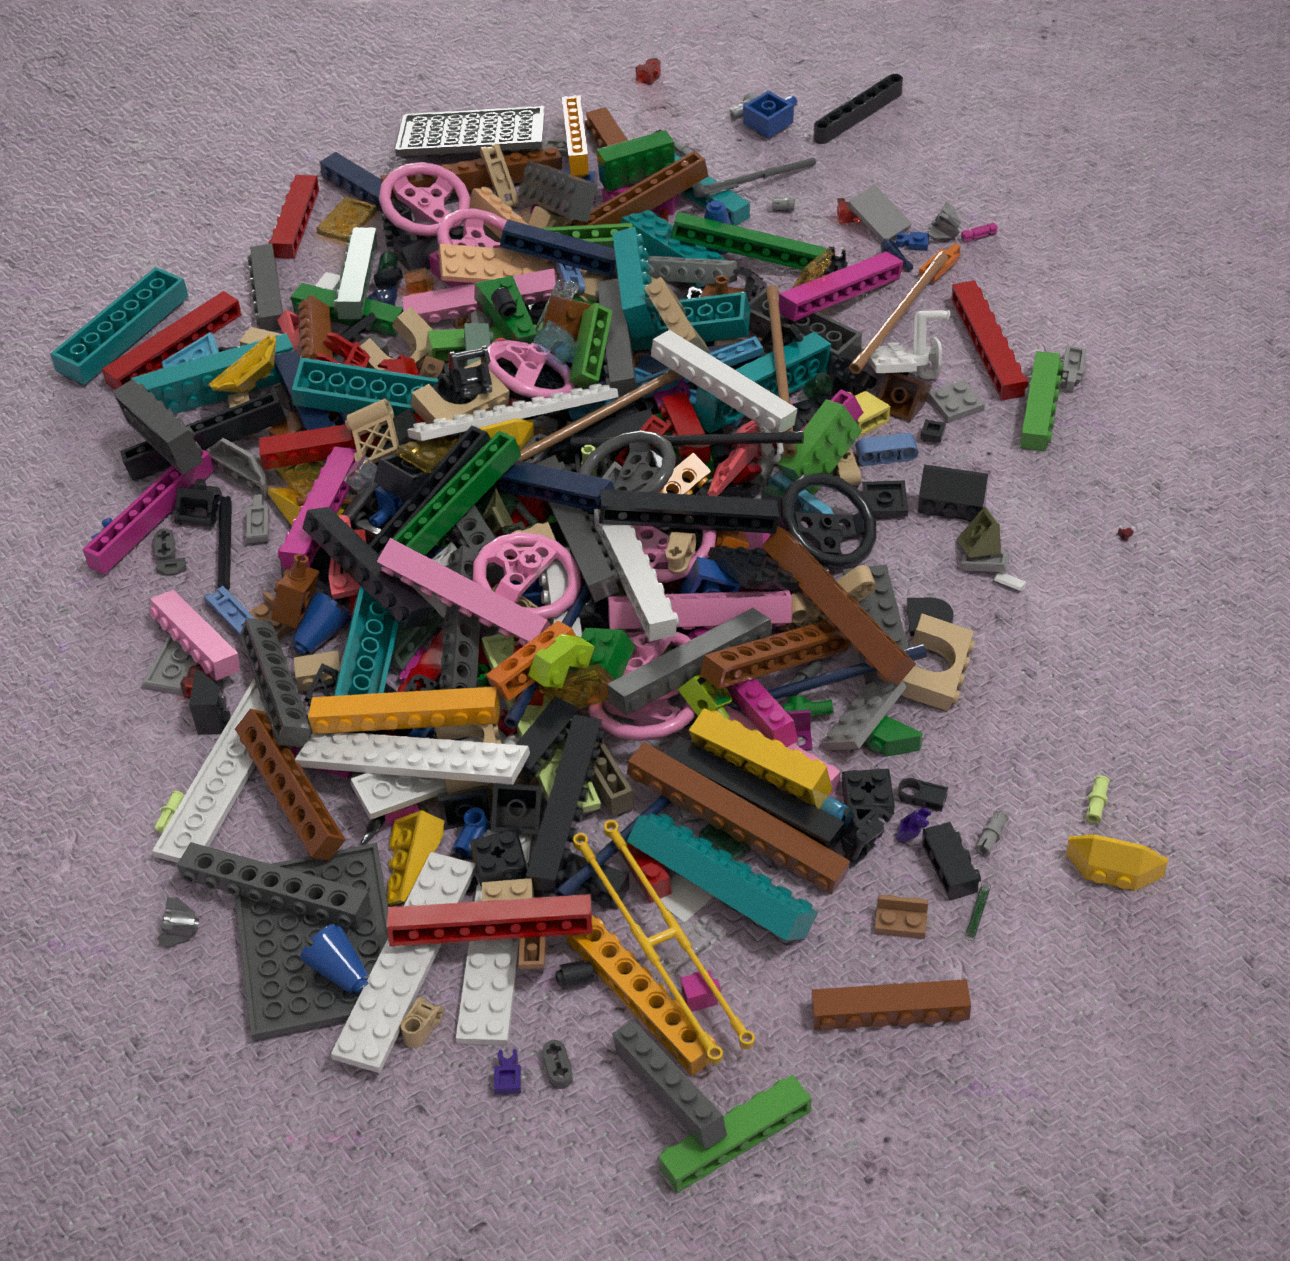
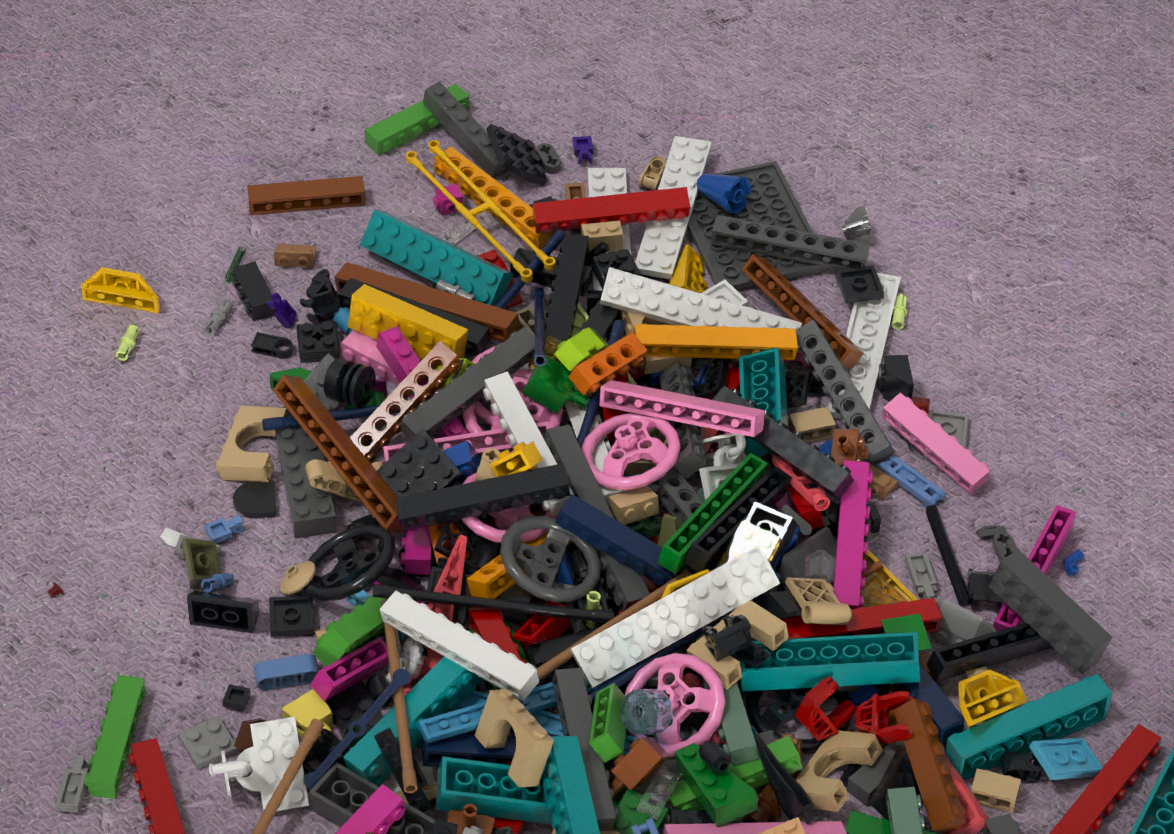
camera: 170 degrees right, 0 degrees up
none -> medium blue axle [201,572,234,593]
none -> medium blue plate [204,515,245,544]
none -> tan dish [279,561,316,595]
none -> dark blue piece [303,668,410,789]
none -> black wheel [324,358,376,408]
none -> light grey pin [436,279,476,300]
none -> black plate [486,124,547,186]
none -> yellow brick [489,441,543,477]
none -> dark blue piece [533,287,546,366]
none -> black piece [754,734,814,824]
none -> black plate [835,265,884,304]
none -> green sticker [881,614,932,651]

